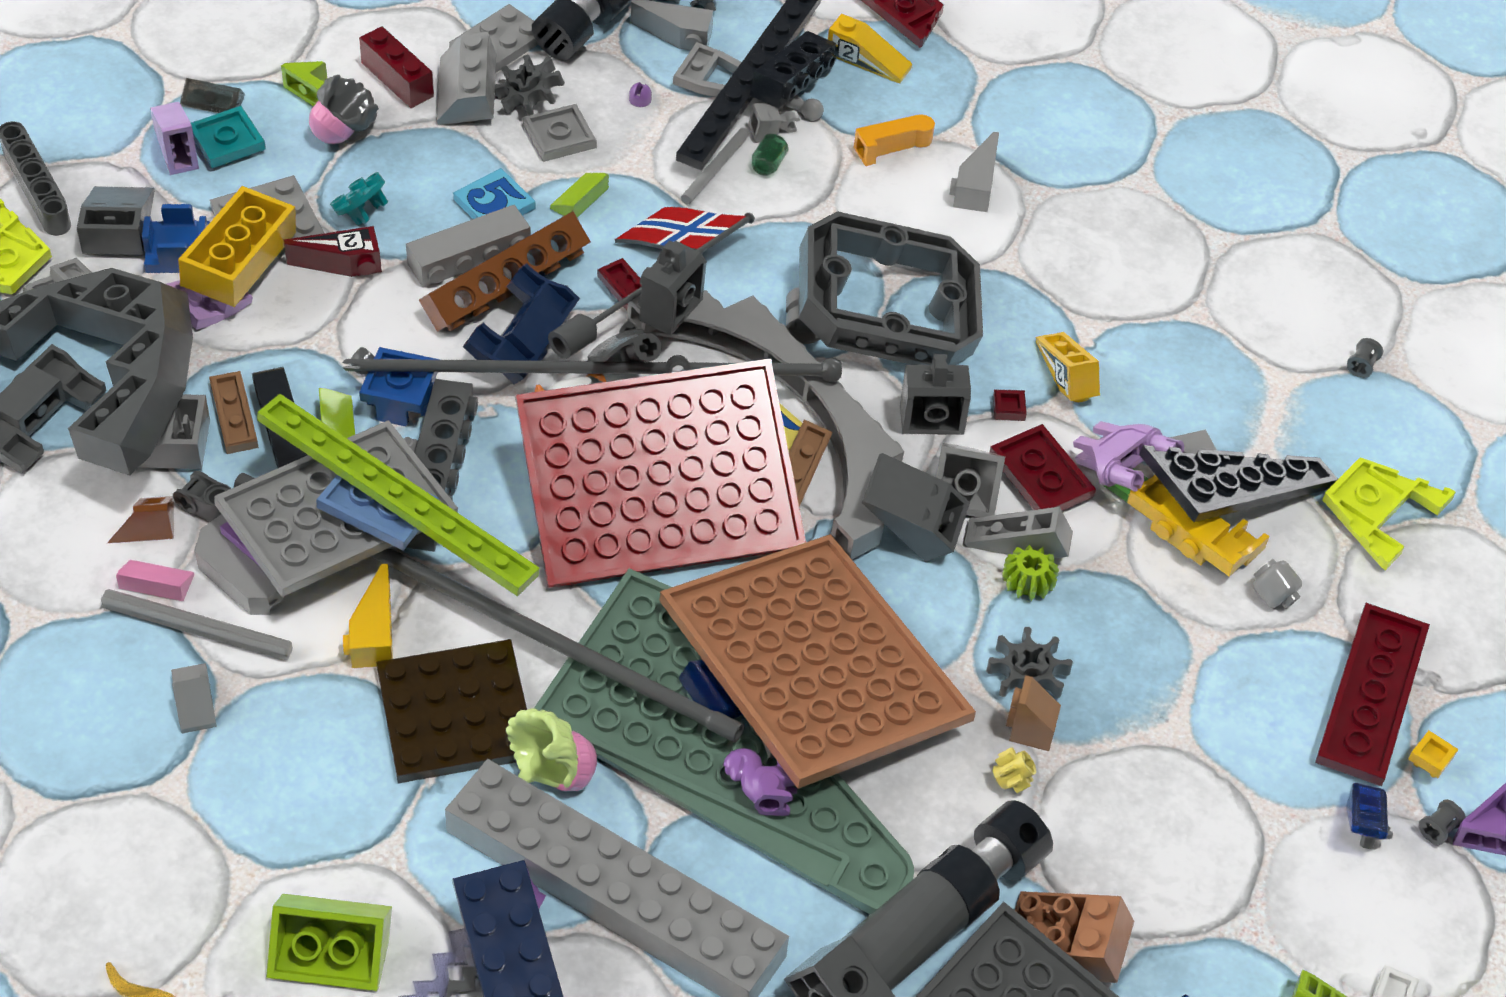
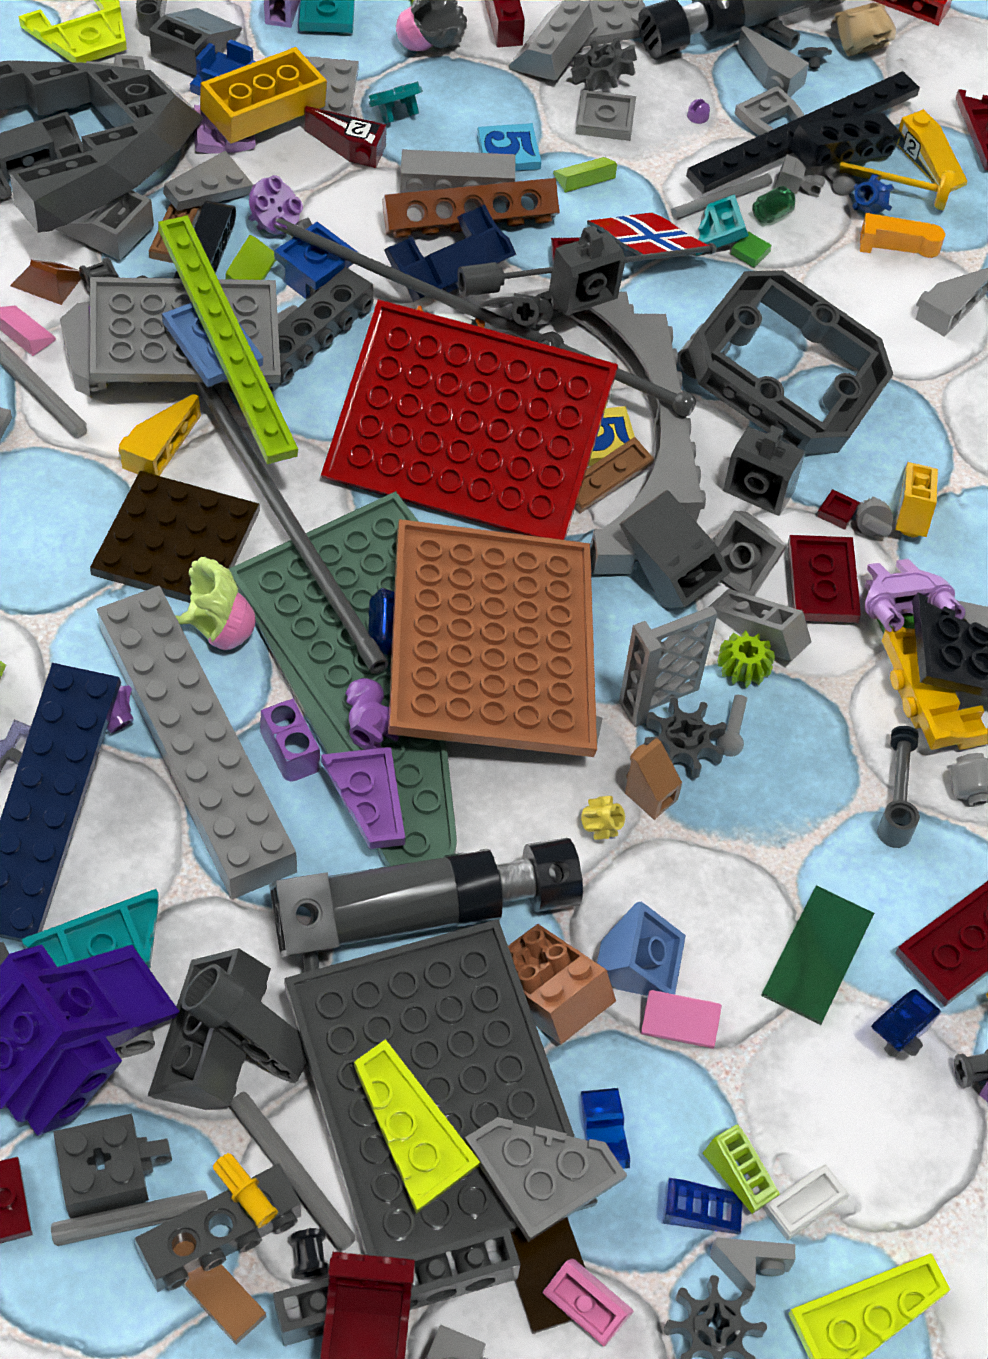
camera: 30 degrees right, 5 degrees up
none -> light grey wing [163,151,254,211]
none -> medium lavender plate [248,175,303,235]
none -> medium lavender piece [260,698,321,782]
none -> medium lavender wing [321,747,405,849]
none -> medium blue slope [597,901,686,996]
none -> light grey fence [619,606,718,727]
none -> bright pink slope [641,990,722,1049]
none -> teal wing [696,194,749,256]
none -> light grey bar [717,695,748,757]
none -> bright green tile [731,231,772,268]
none -> clear green piece [761,885,875,1025]
none -> yellow piece [839,162,955,211]
none -> blue rock [852,174,894,214]
none -> light grey piece [856,497,893,537]
none -> dark grey piece [877,726,920,848]

